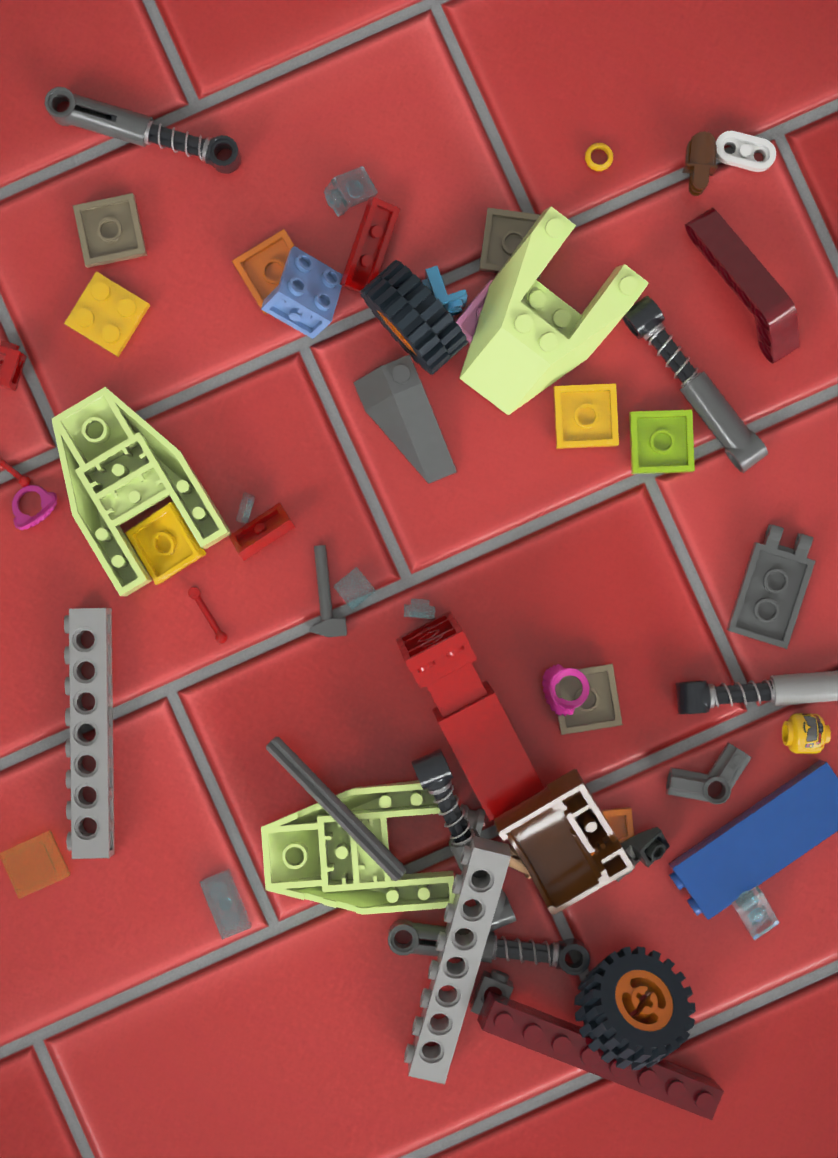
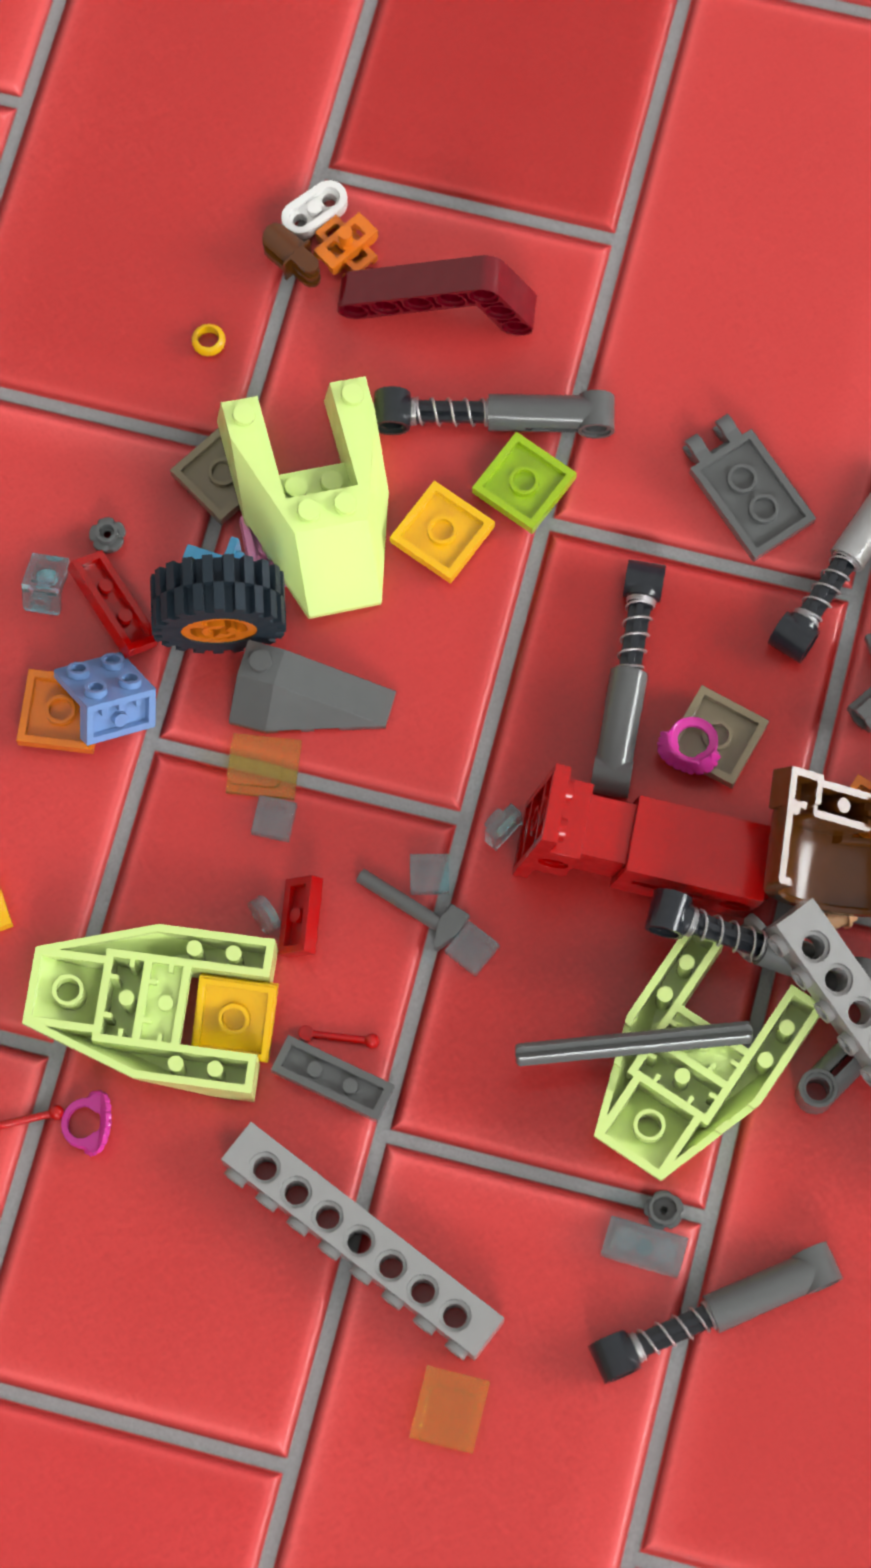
camera: 50 degrees left, 15 degrees down
none -> dark grey plate [89,517,126,554]
none -> clear yellow piece [226,733,302,800]
none -> clear light blue tile [251,795,298,843]
none -> dark grey plate [271,1035,395,1123]
none -> orange piece [313,212,379,275]
none -> clear light blue tile [445,921,500,977]
none -> piece [588,1241,844,1384]
none -> dark grey piece [591,559,666,799]
none -> dark grey plate [644,1190,684,1230]

